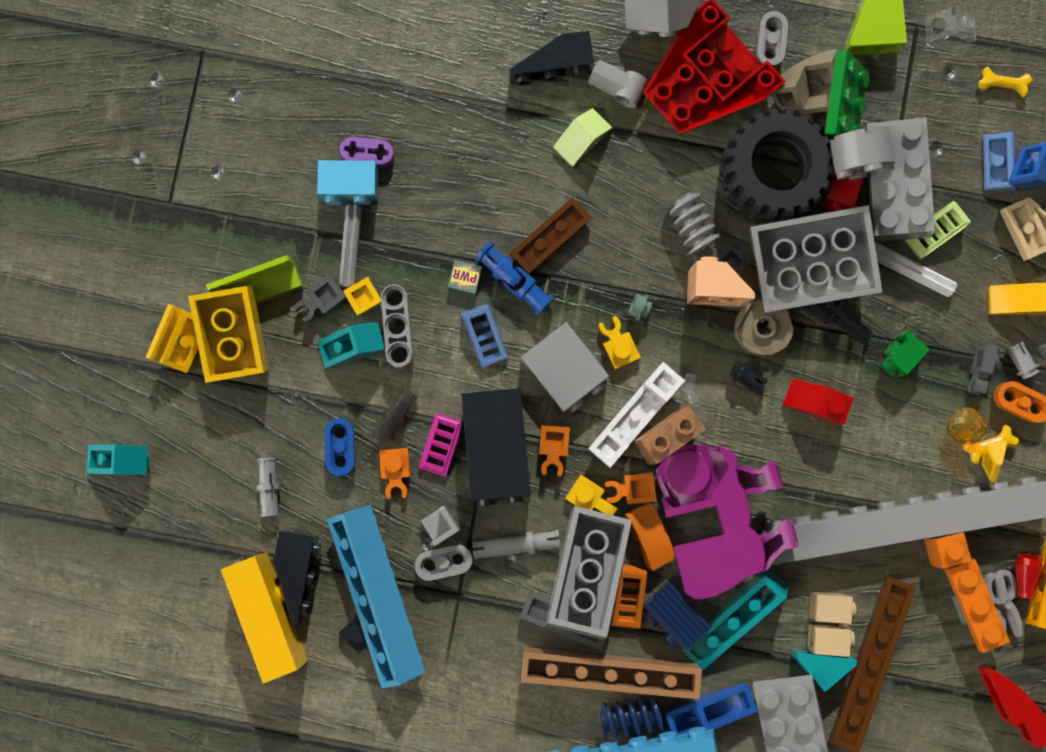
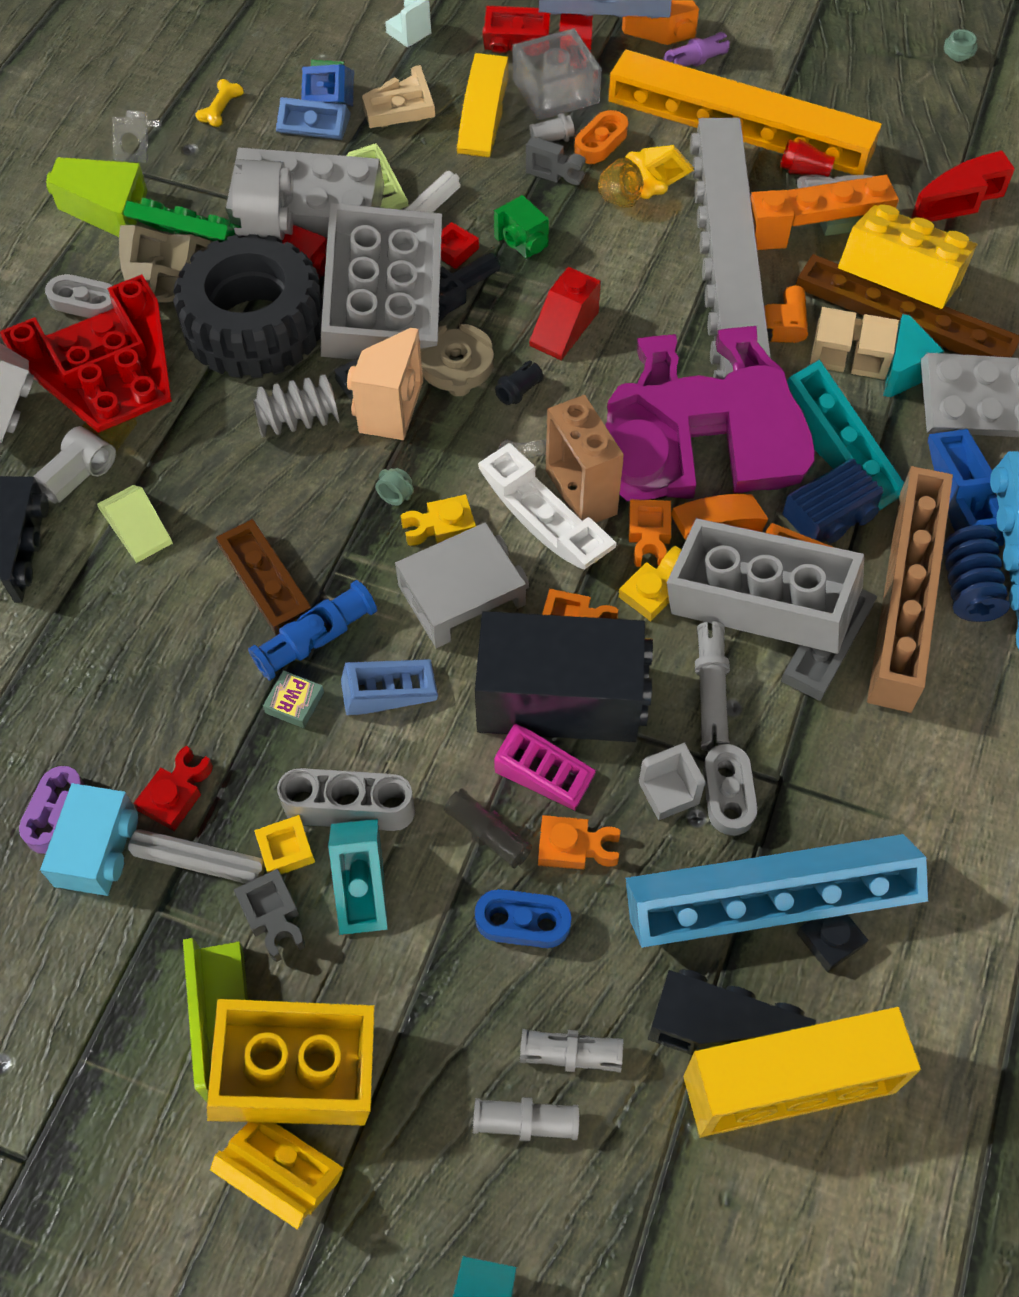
camera: 75 degrees left, 25 degrees down
none -> red plate [133,746,213,831]
none -> red plate [441,222,479,269]
none -> light grey pin [473,1097,579,1141]
none -> orange piece [764,285,808,343]
none -> yellow brick [838,205,977,309]

